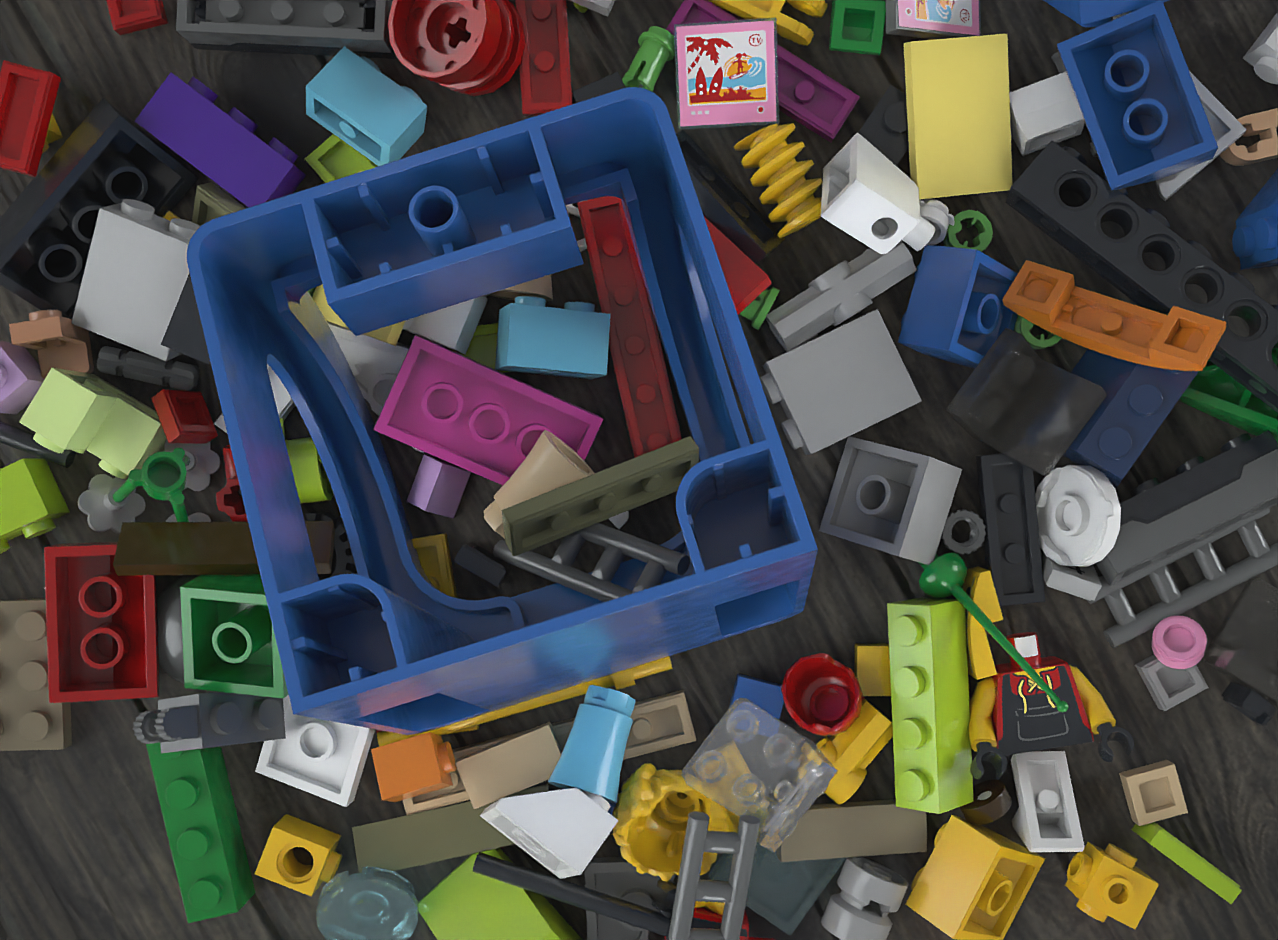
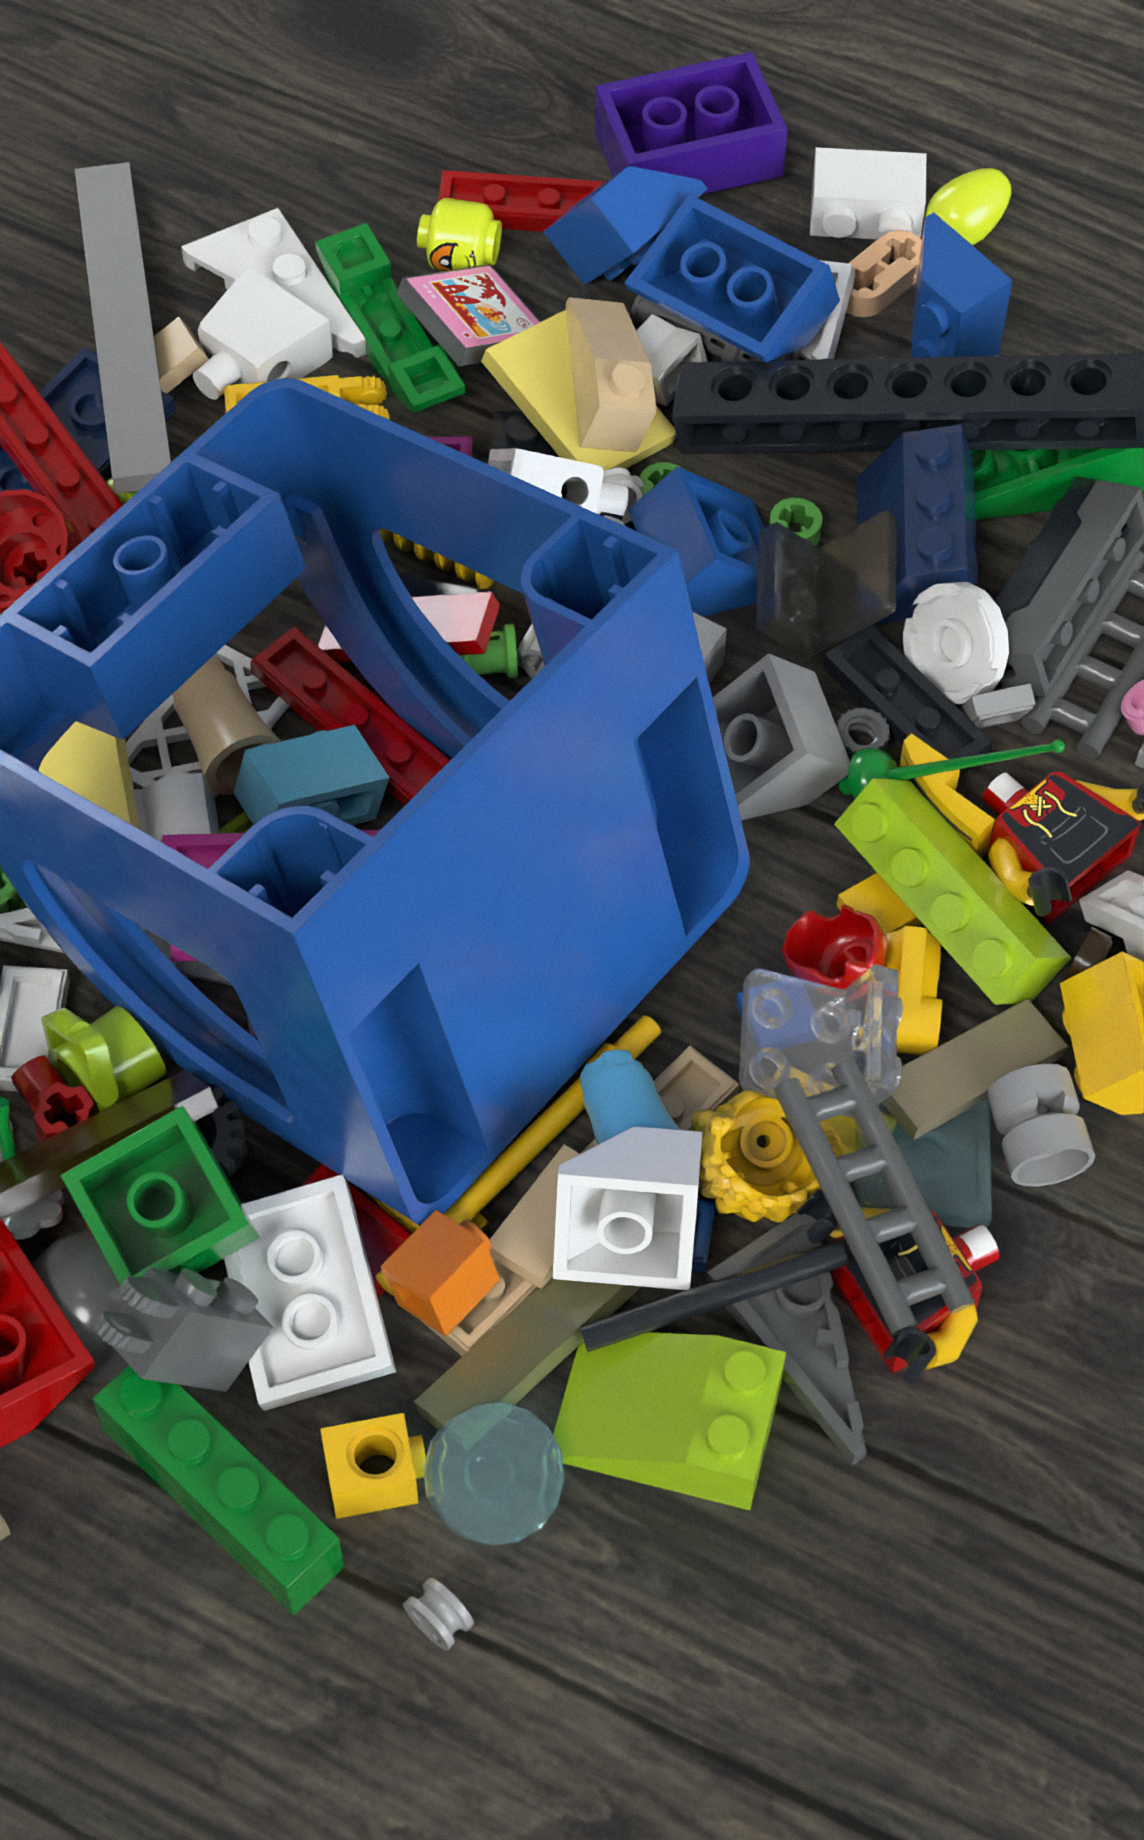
camera: 35 degrees left, 30 degrees down
orange slope [1002,260,1226,371] -> none
none -> tan slope [566,297,657,452]

